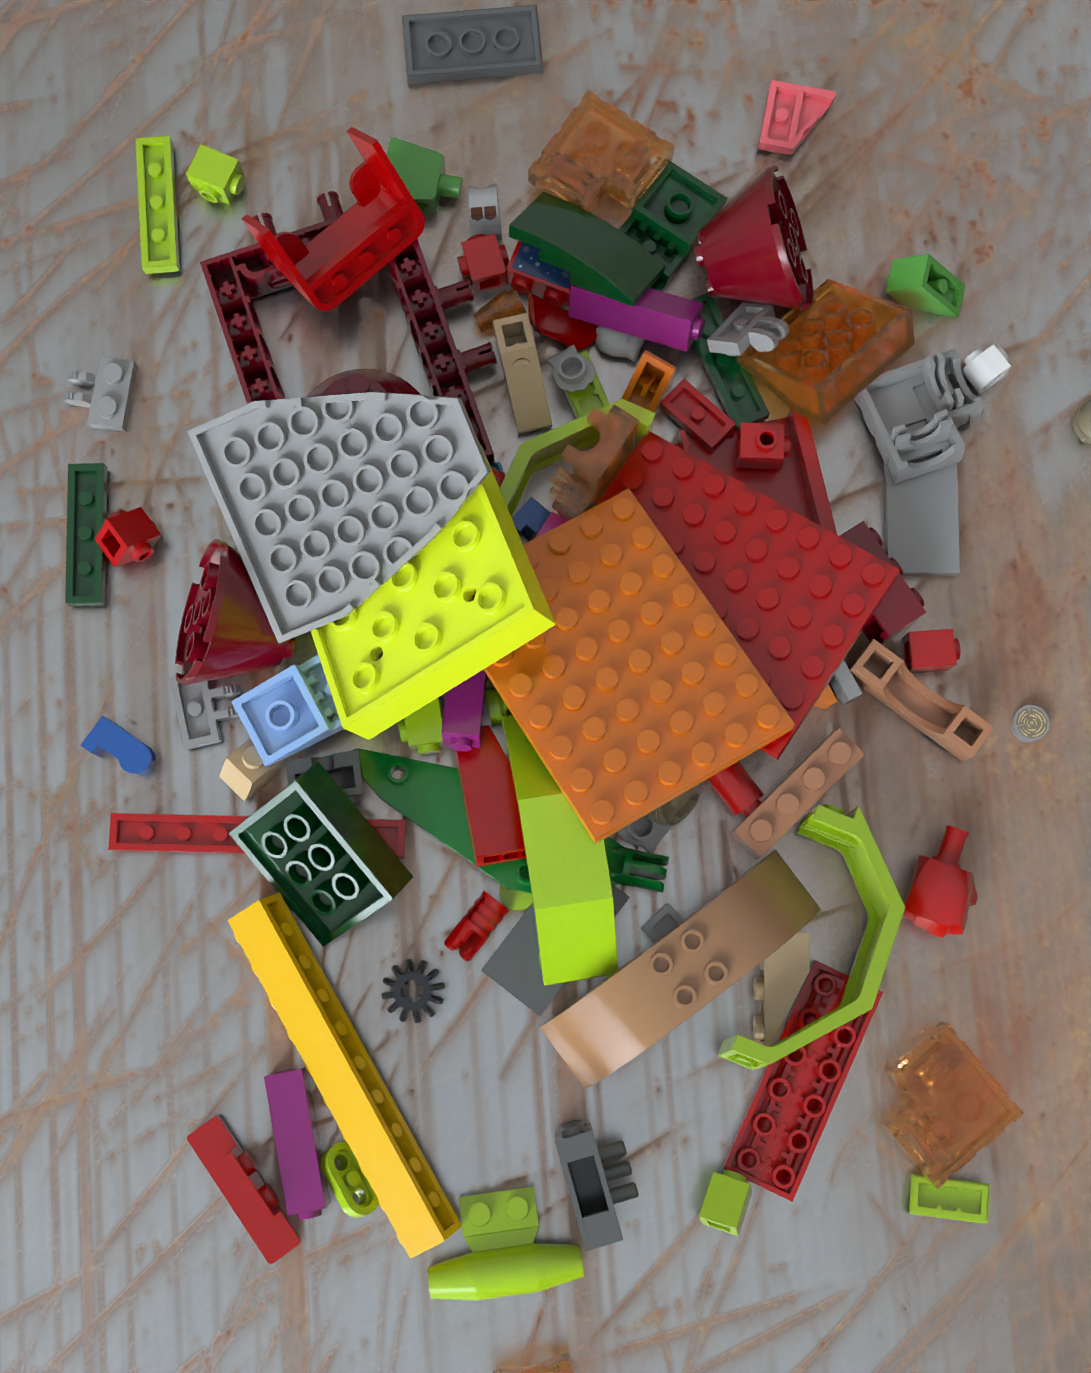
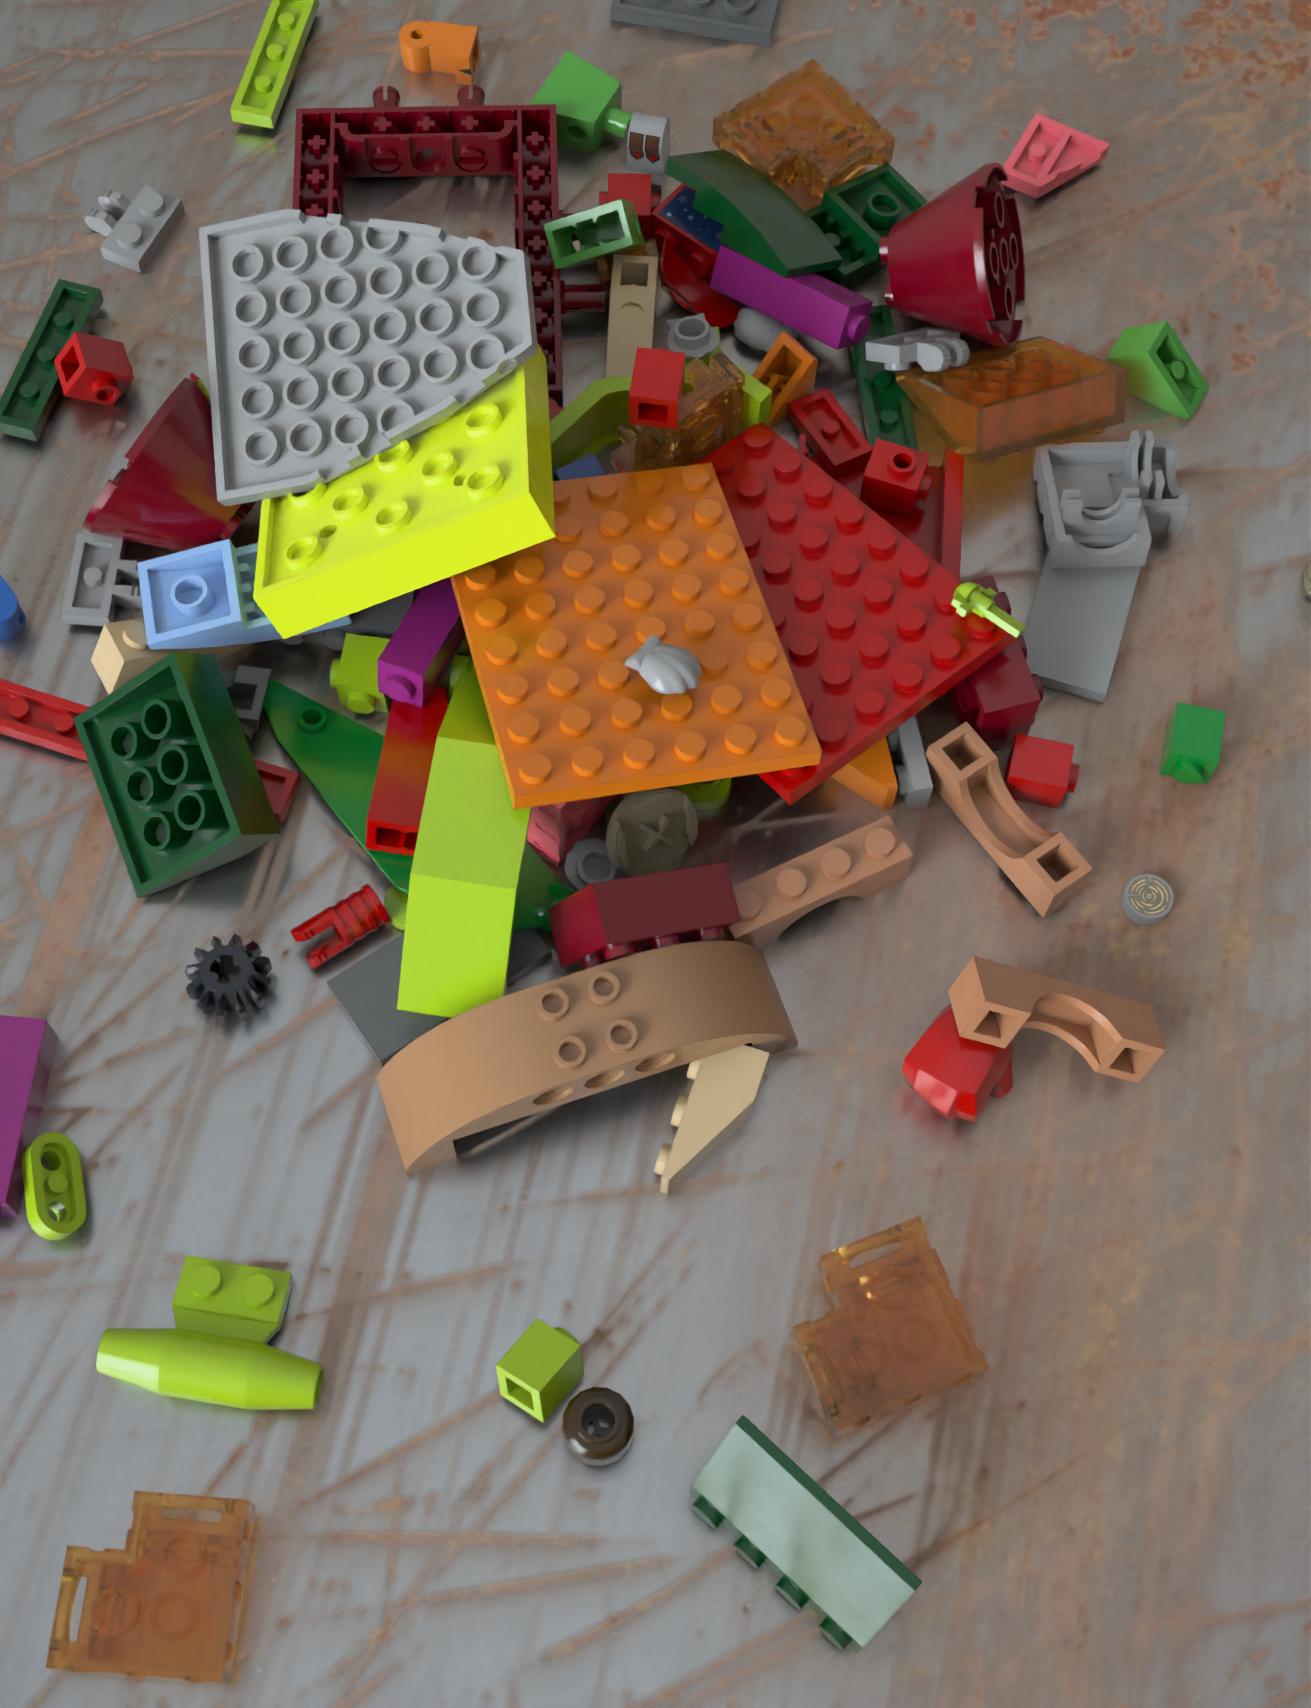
camera: 15 degrees right, 15 degrees down
lime brick [186,144,245,205] -> none
yellow brick [227,892,462,1259] -> none
red windscreen [241,127,425,311] -> none
dark grey piece [554,1119,639,1251] -> none
red brick [707,761,764,818] -> none
lime panel [718,804,905,1070] -> none
red plate [722,960,883,1202] -> none
lime plate [909,1174,990,1224] -> none
white plate [962,344,1011,394] -> none
none -> orange leg [399,21,481,86]
none -> bright green torso [543,199,645,269]
none -> dark red brick [547,862,741,970]
none -> dark brown head [562,1387,634,1466]
none -> light grey animal [624,635,702,694]
none -> red brick [629,347,686,430]
none -> slope [690,1415,922,1652]
none -> nougat arch [948,956,1166,1083]
none -> lime piece [951,582,1027,638]
none -> green brick [1159,702,1226,784]

